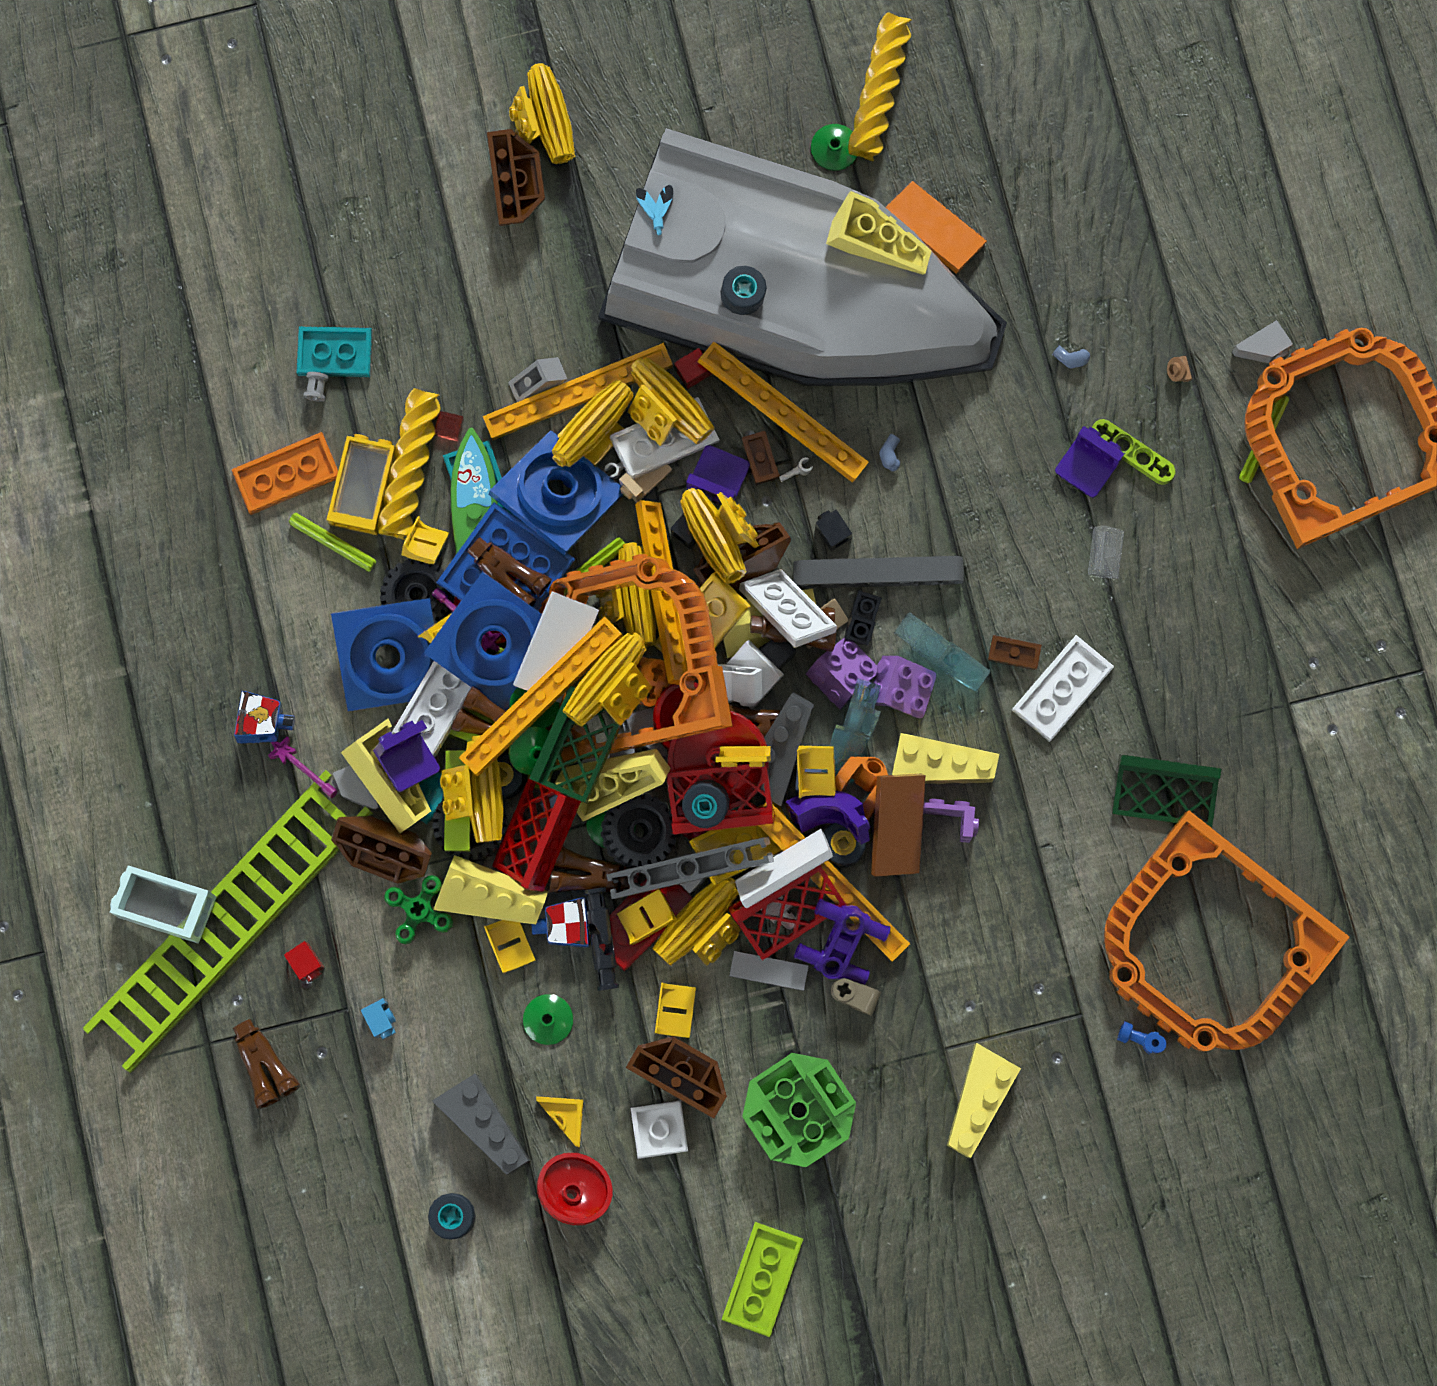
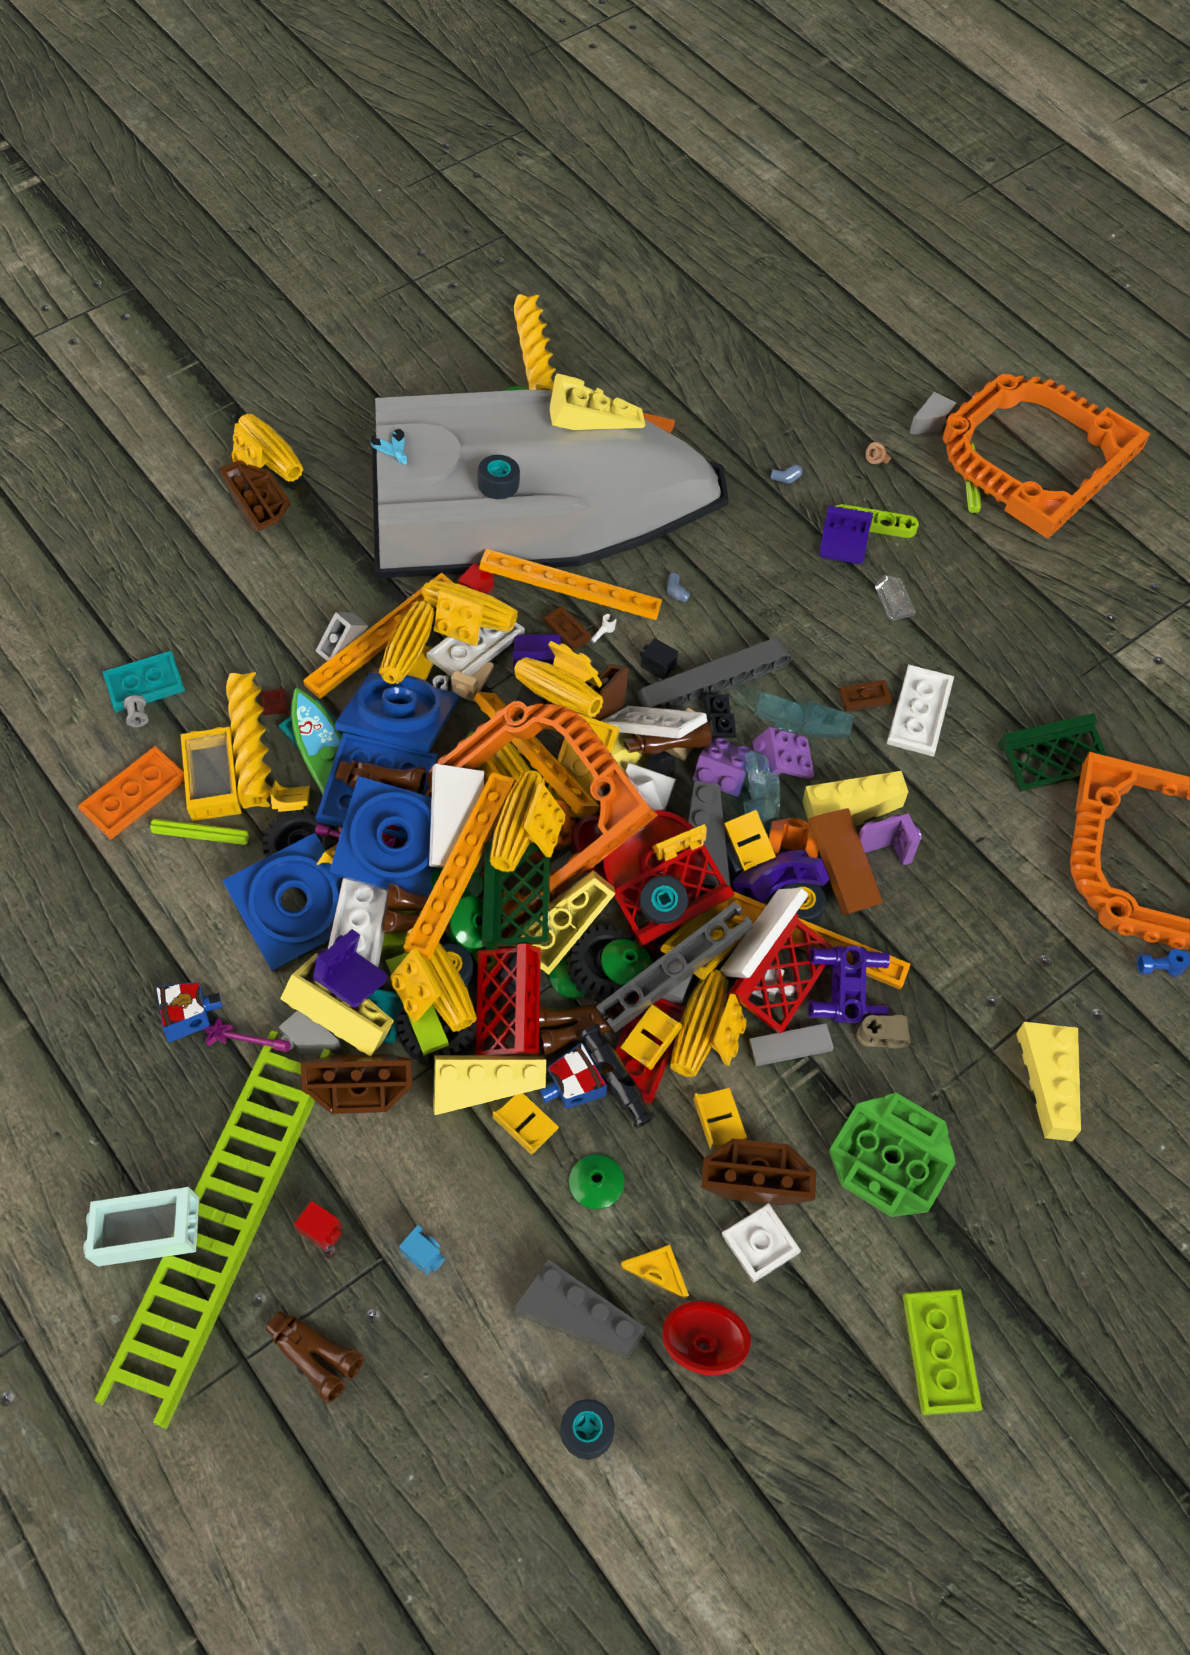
camera: 30 degrees left, 20 degrees down
green gear [384,875,453,945] -> none
none -> green dish [601,939,652,986]

